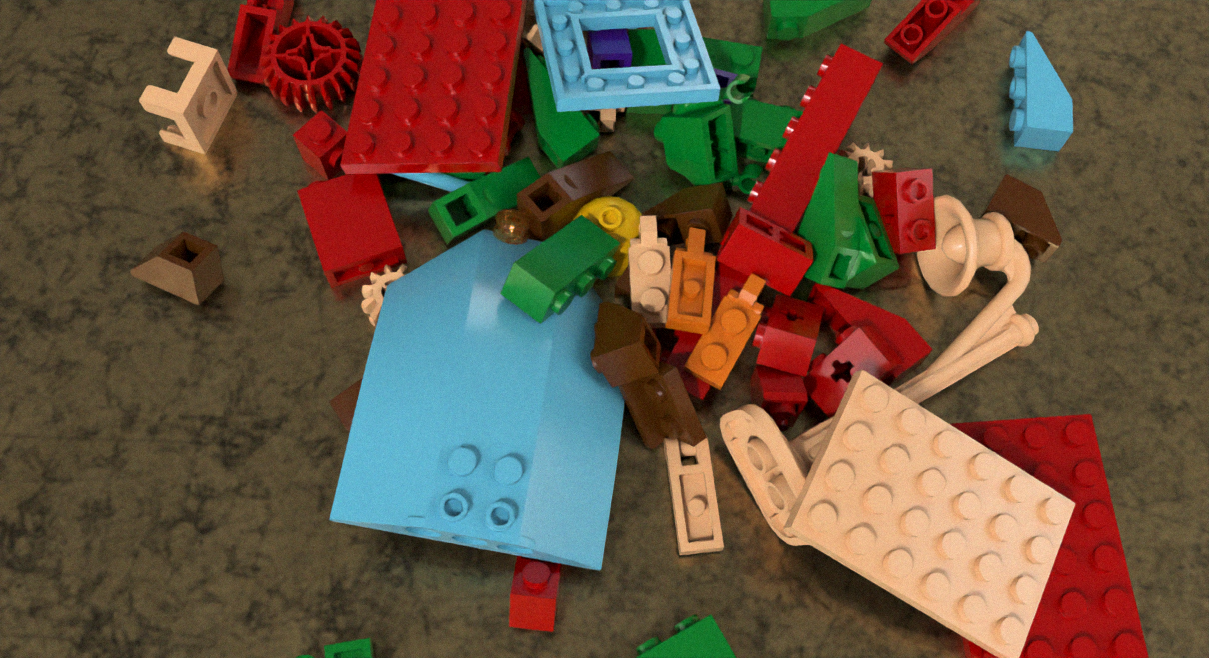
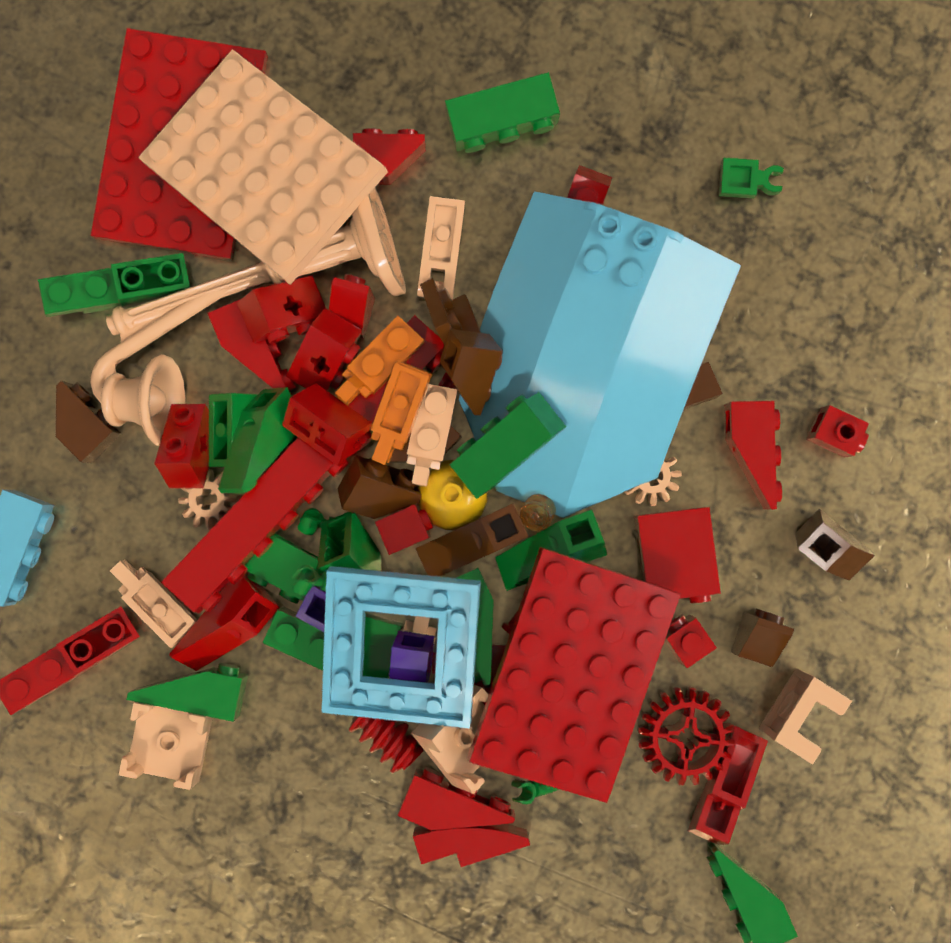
camera: 160 degrees left, 20 degrees up
none -> green slope [38,253,190,317]
none -> light nougat hinge [110,559,197,649]
none -> red slope [169,575,280,671]
none -> red slope [353,128,426,185]
none -> red brick [375,505,433,555]
none -> red slope [724,401,782,510]
none -> reddish brown slope [731,608,794,667]
none -> red brick [806,405,869,458]

